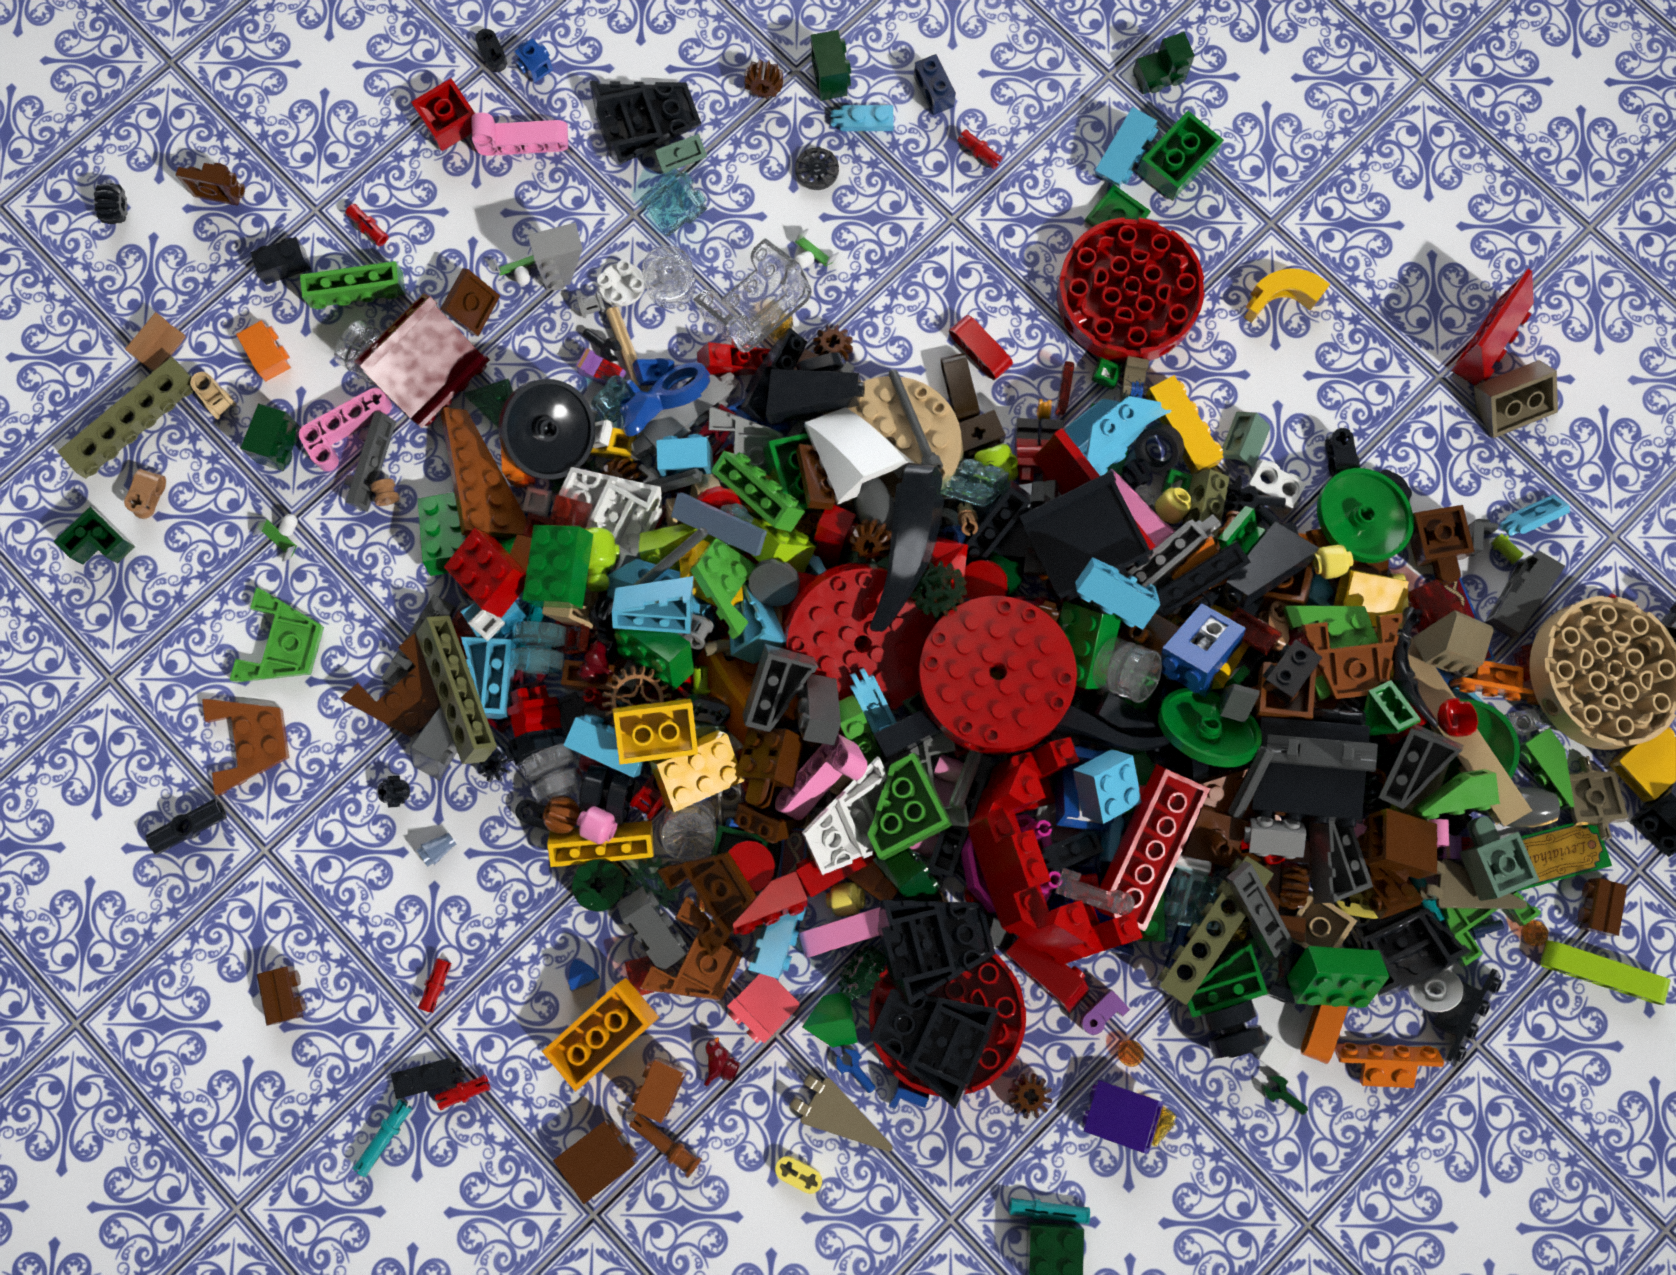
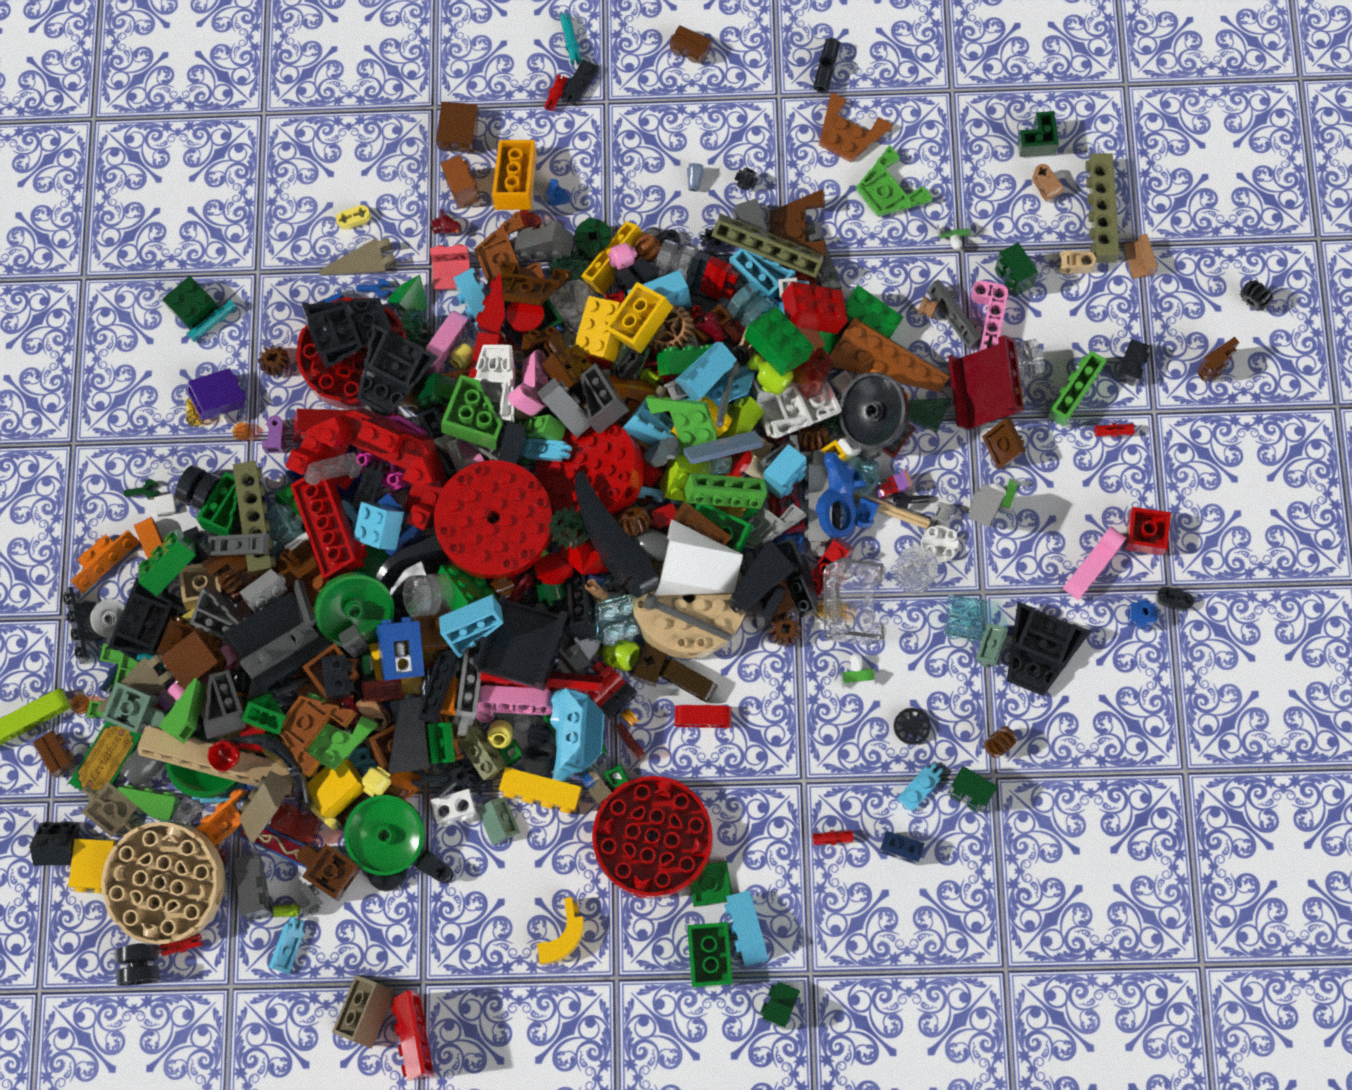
camera: 140 degrees right, 5 degrees down
orange brick [236,320,291,382] -> none
red pin [417,958,452,1013] -> none
dark orange pin [629,1113,702,1179] -> none

